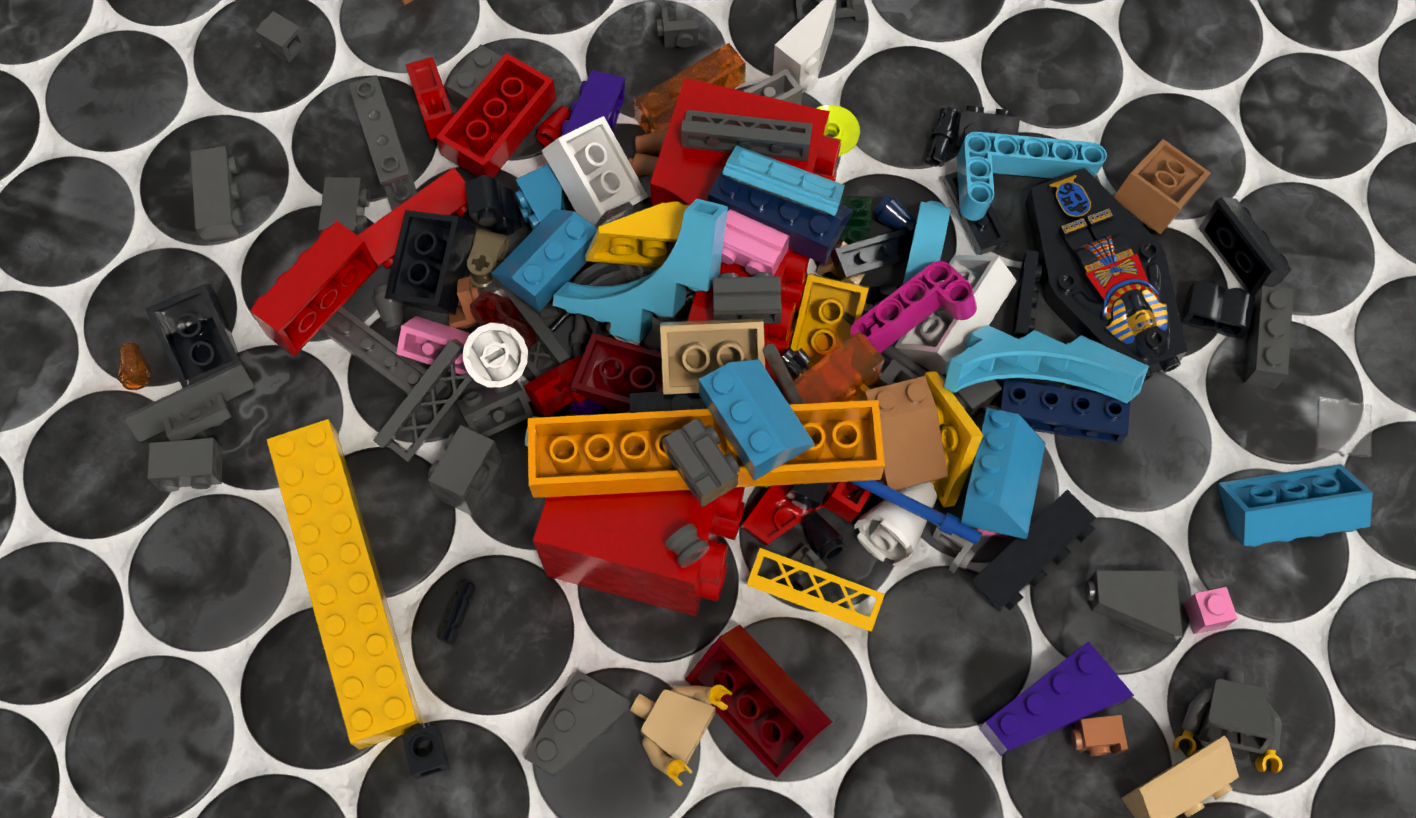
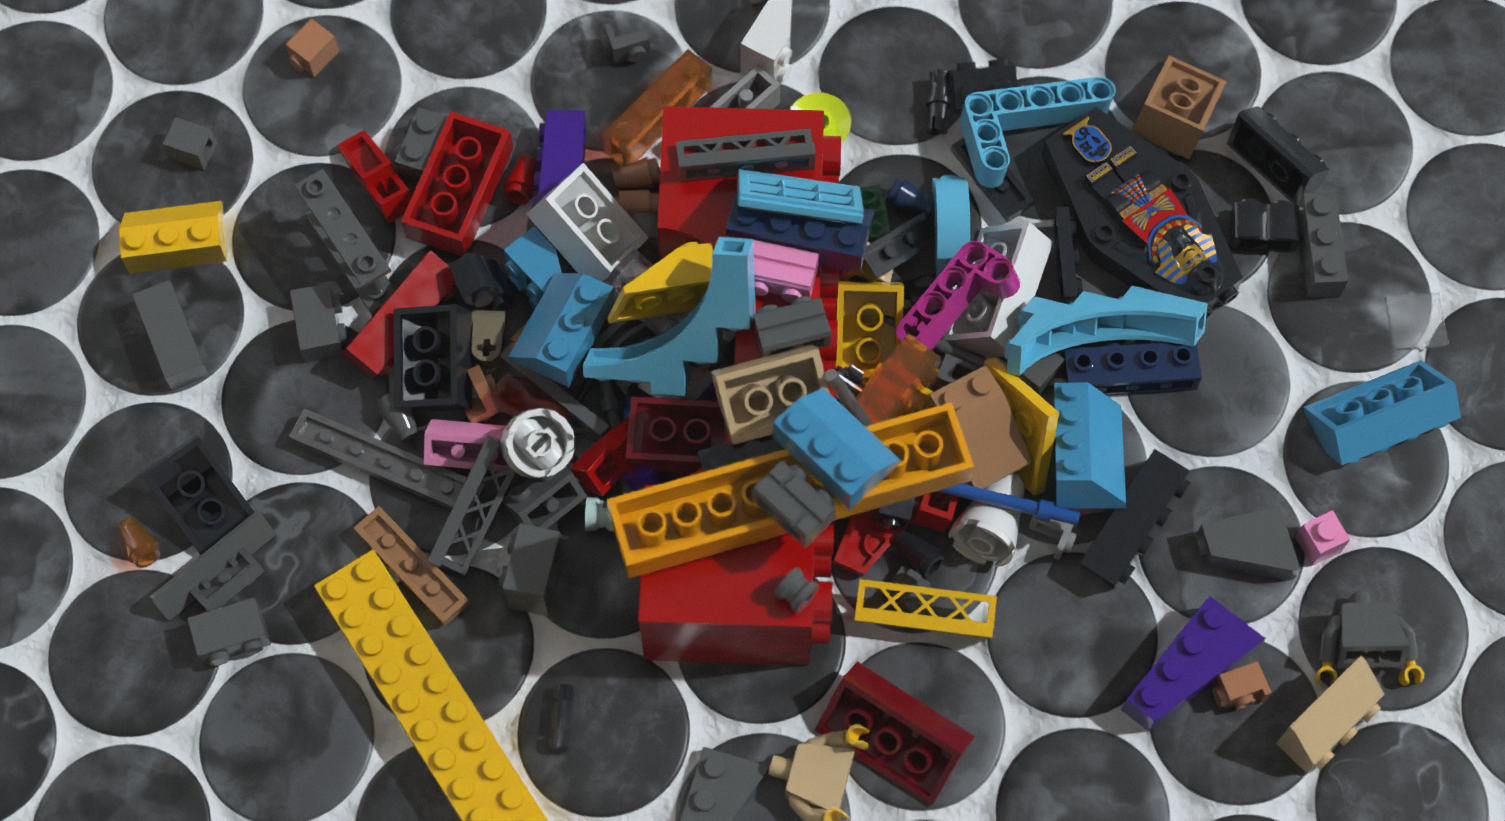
camera: 15 degrees left, 0 degrees up
red brick [250,220,377,357] -> none
none -> yellow slope [119,201,227,274]
none -> medium nougat plate [354,506,470,627]

